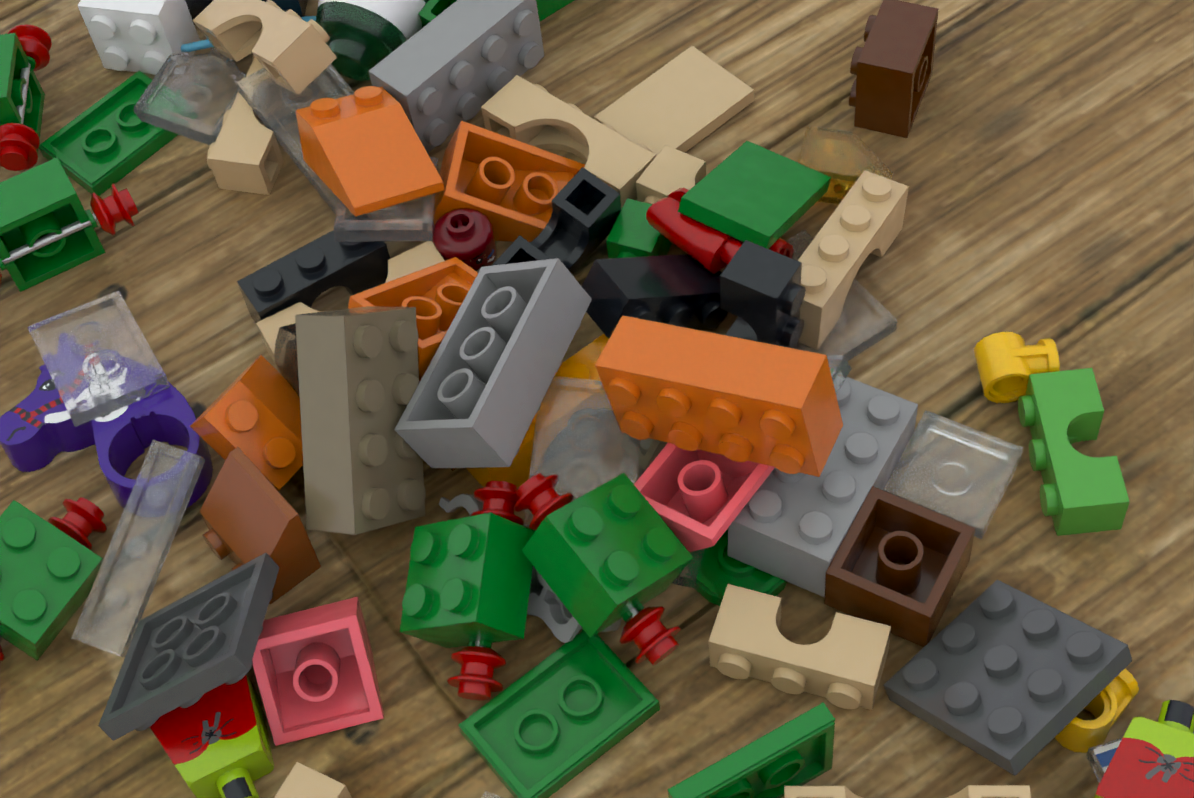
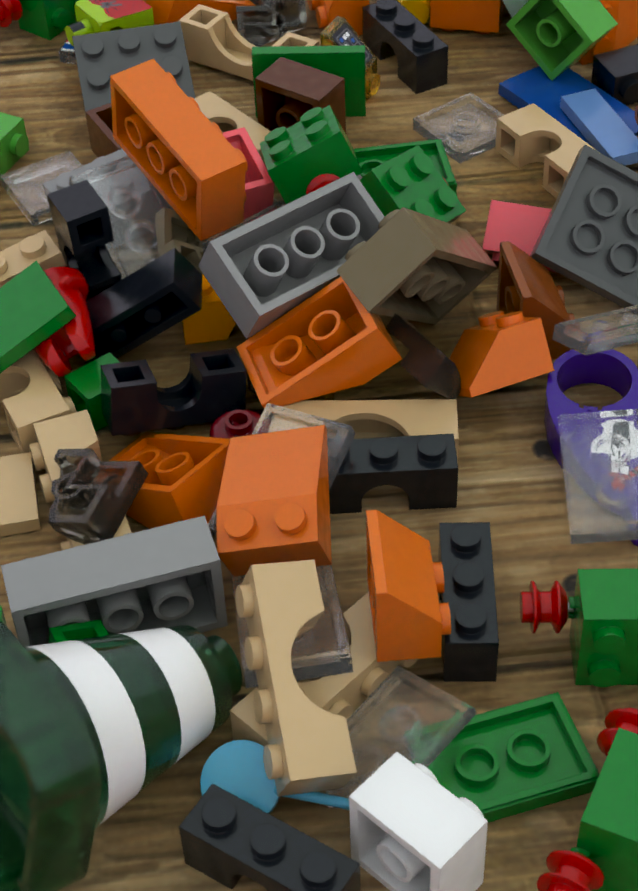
camera: 155 degrees left, 10 degrees down
none -> clear smoke slope [49,448,148,545]
none -> reddish brown brick [255,57,346,134]
none -> orange slope [366,510,451,662]
none -> black arch [438,522,499,682]

